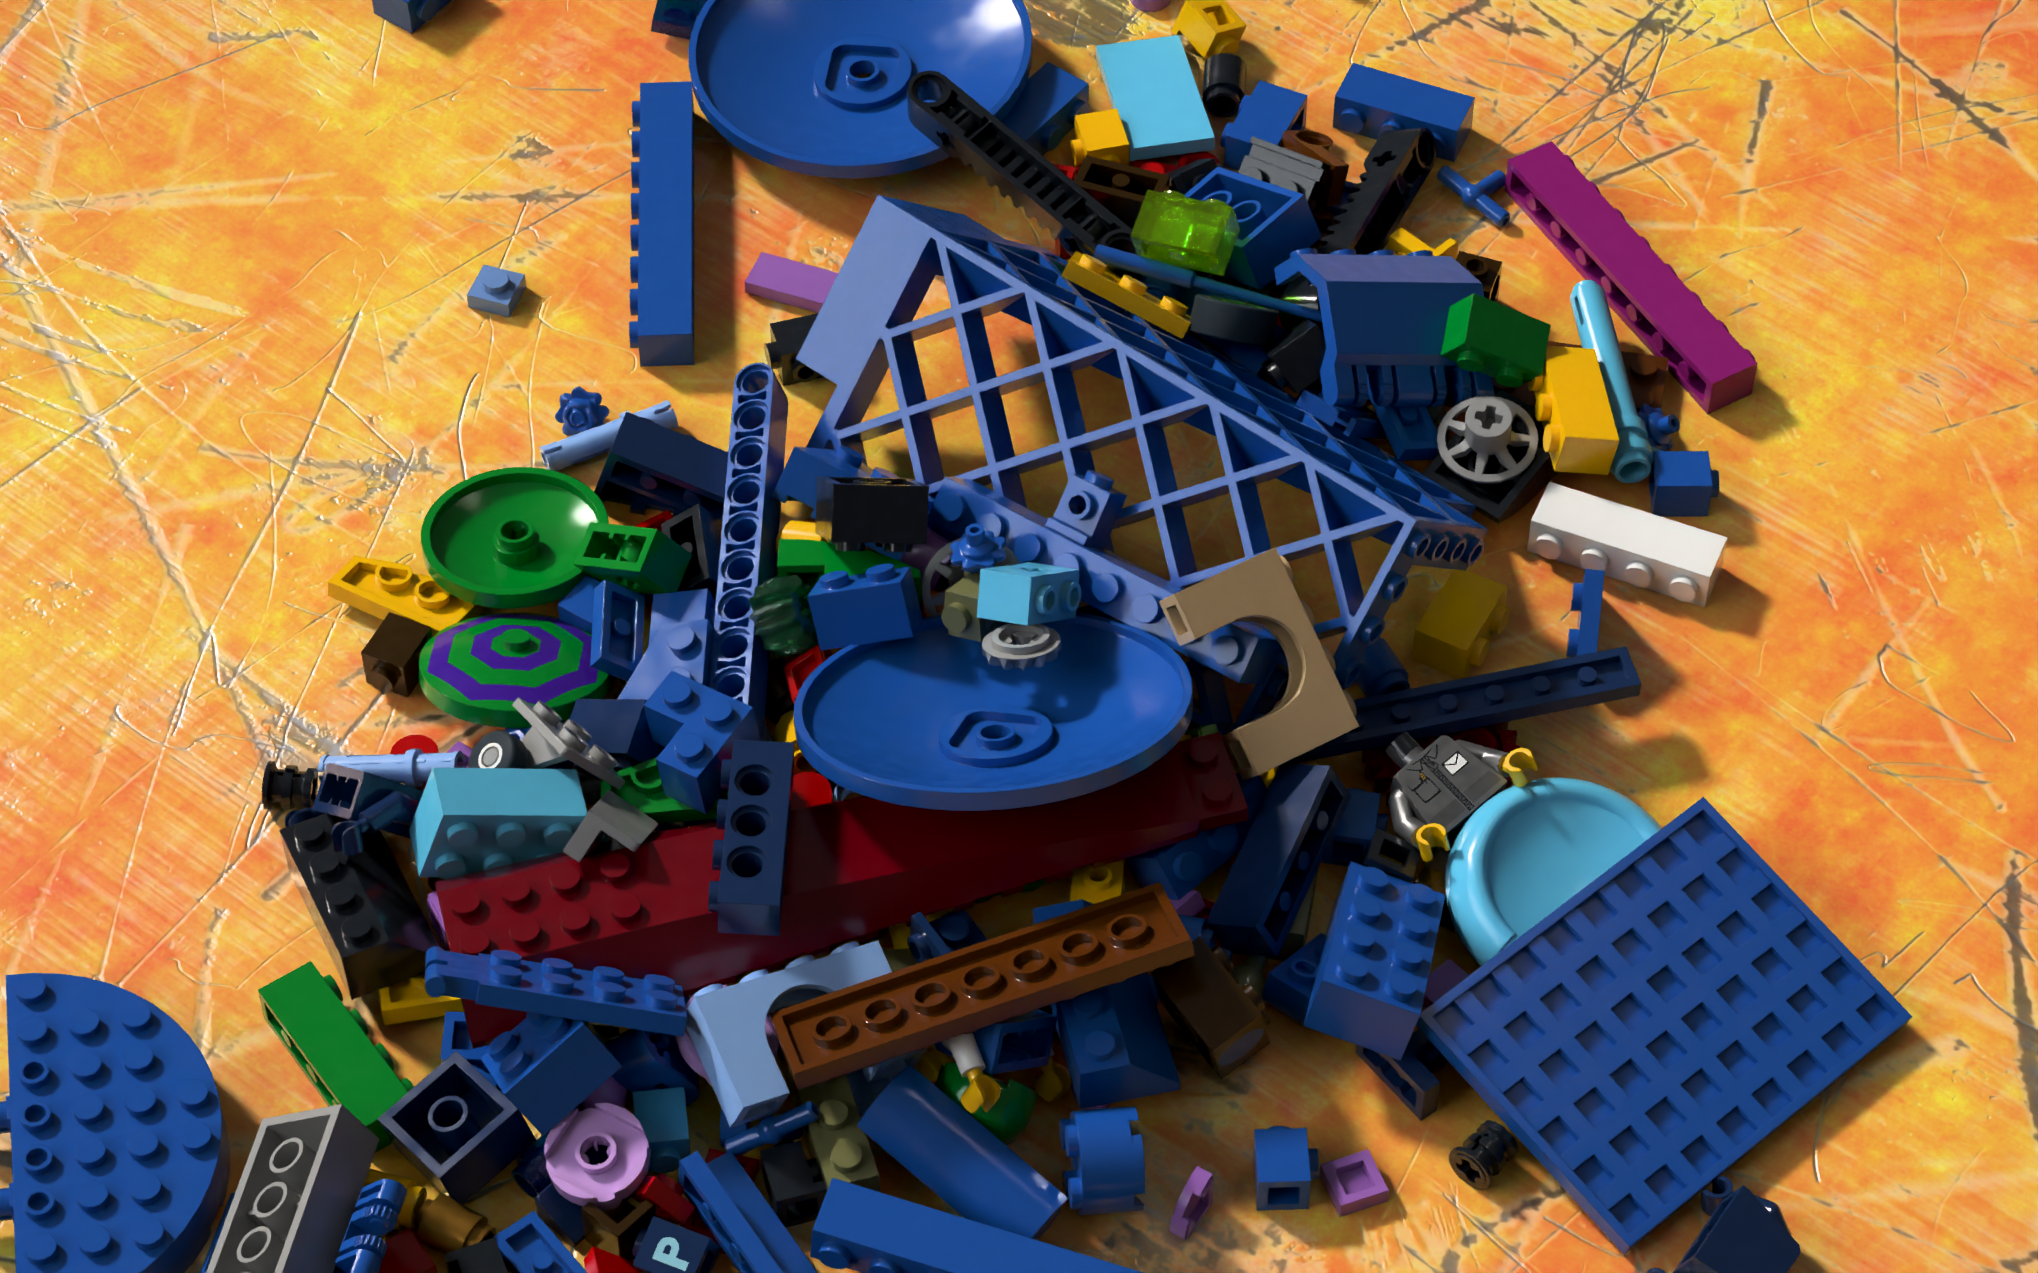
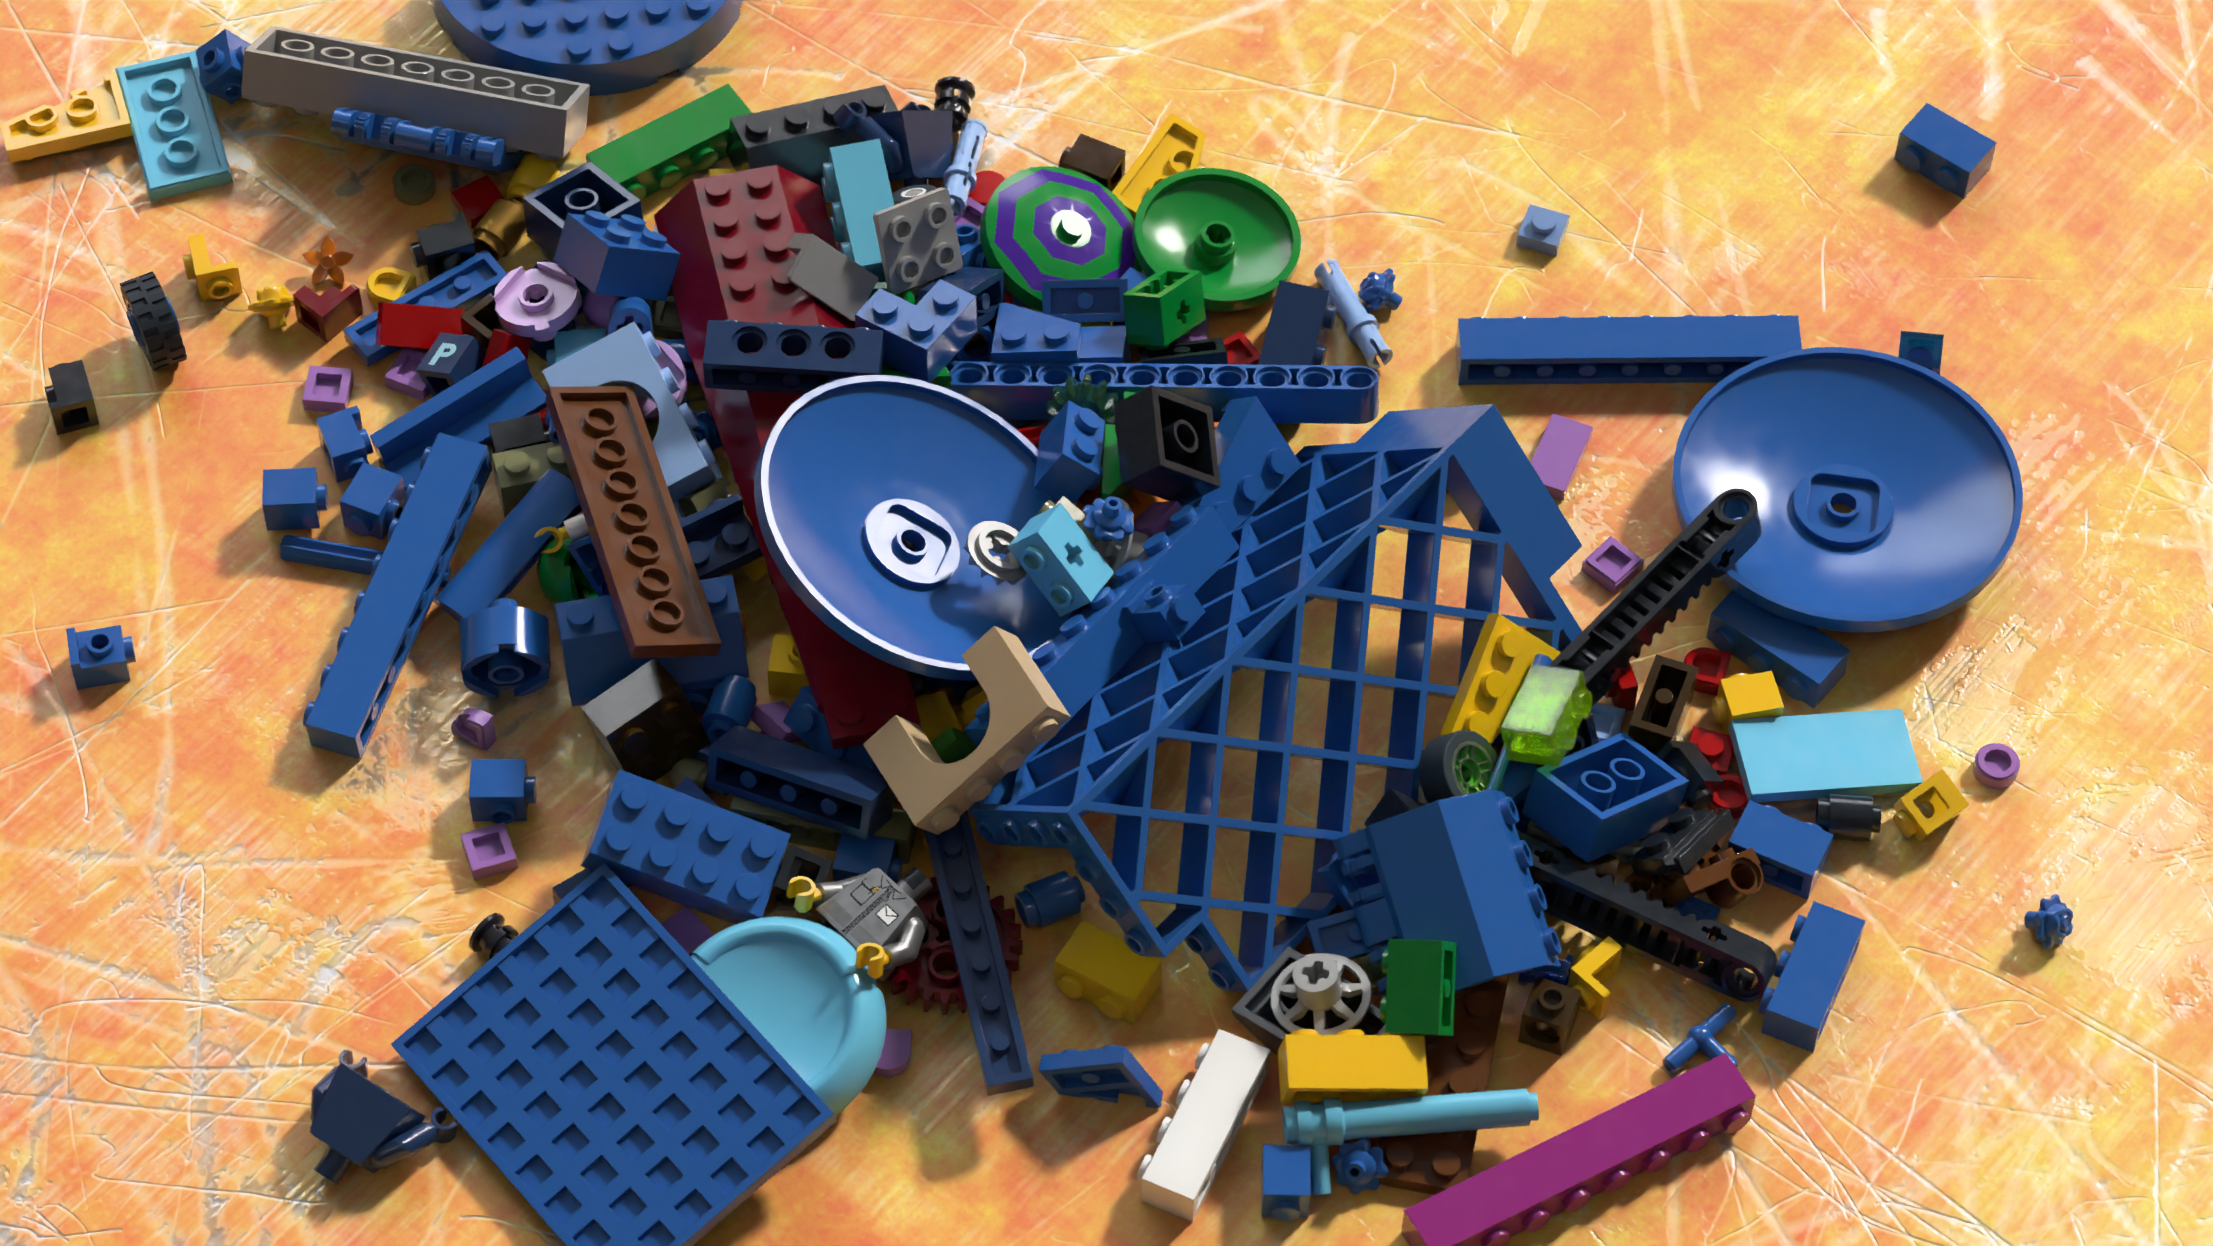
camera: 90 degrees right, 5 degrees up
blue hinge [425,946,687,1037] -> none

